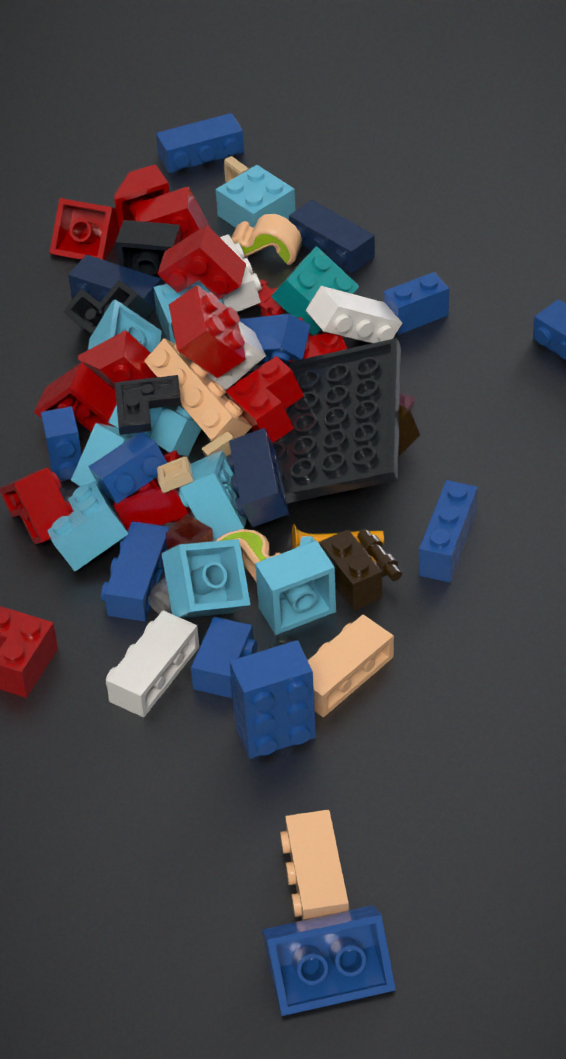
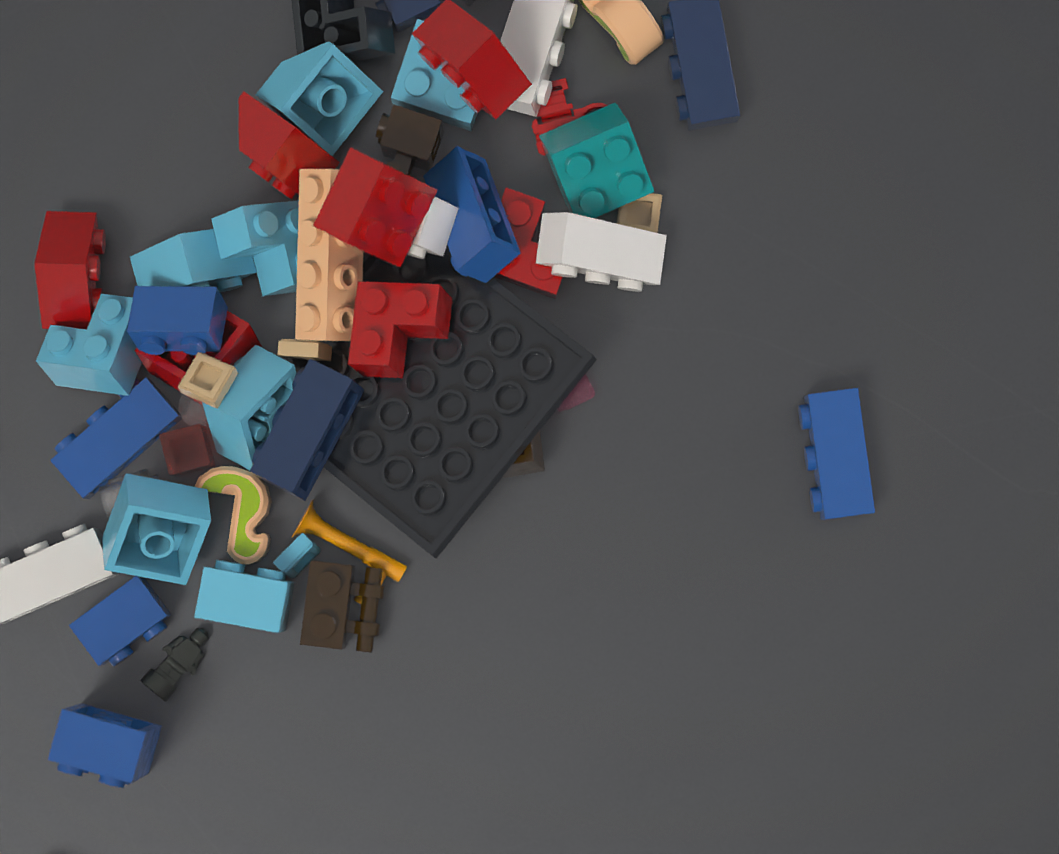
camera: 30 degrees right, 40 degrees up
red brick [34,362,117,433] -> none
blue brick [41,406,82,481] -> none
black tile [115,375,181,435] -> none
light nougat brick [308,615,394,718] -> none
blue brick [383,272,449,335] -> none
blue brick [419,480,478,583] -> none

